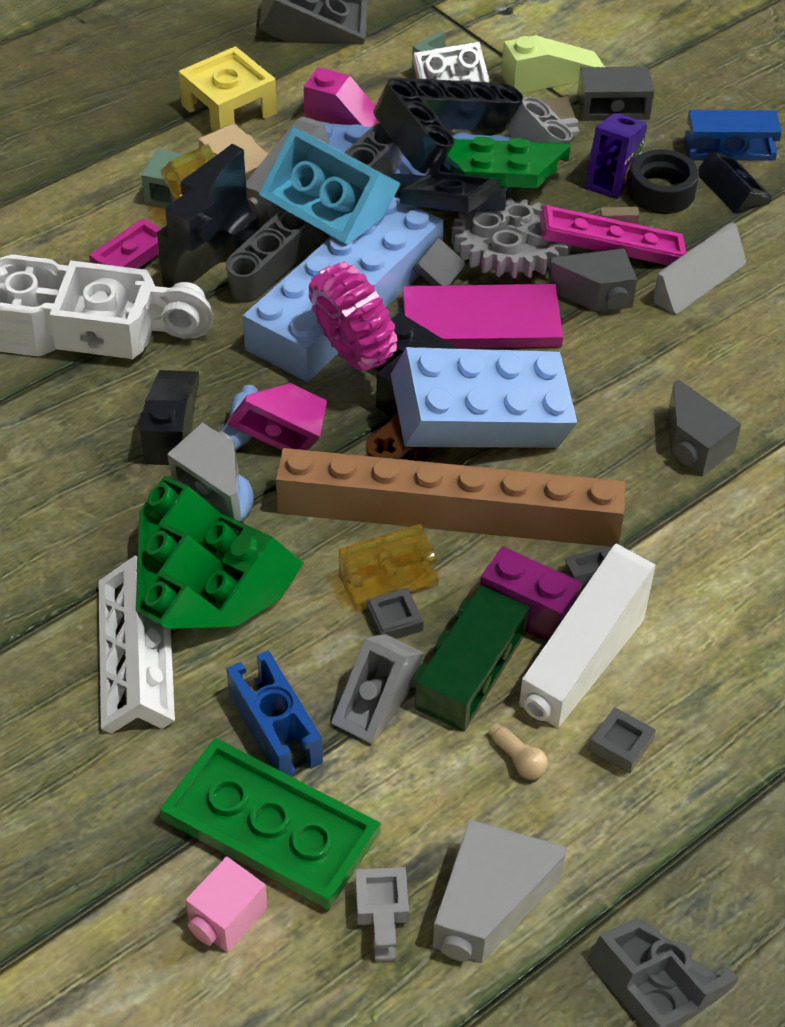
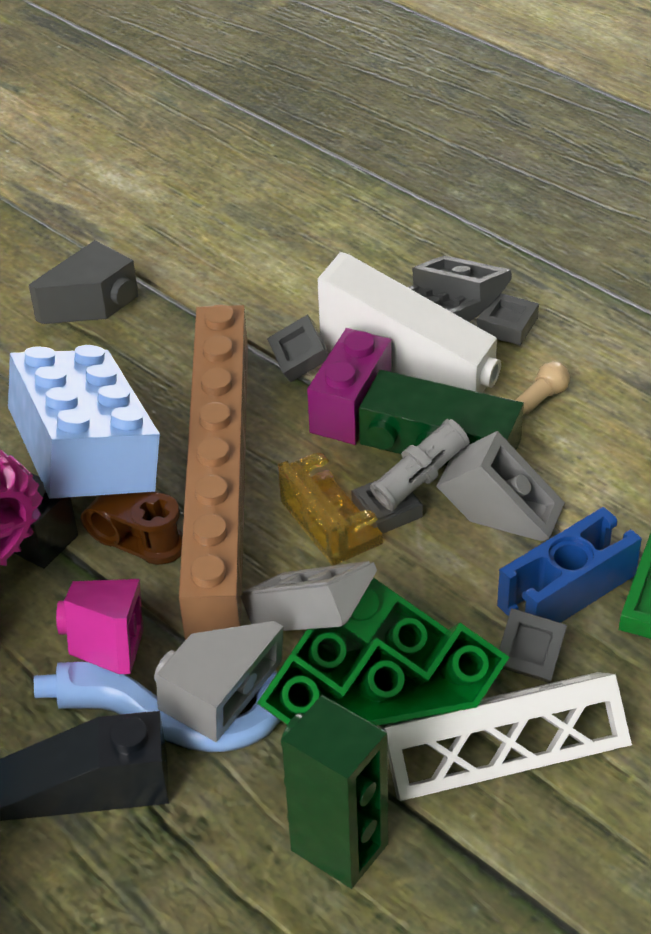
camera: 95 degrees left, 5 degrees down
none -> light grey slope [240,561,377,631]
none -> dark green brick [281,695,388,889]
none -> light grey pin [370,419,470,511]
none -> dark grey slope [408,255,512,322]
none -> dark grey plate [499,608,567,683]

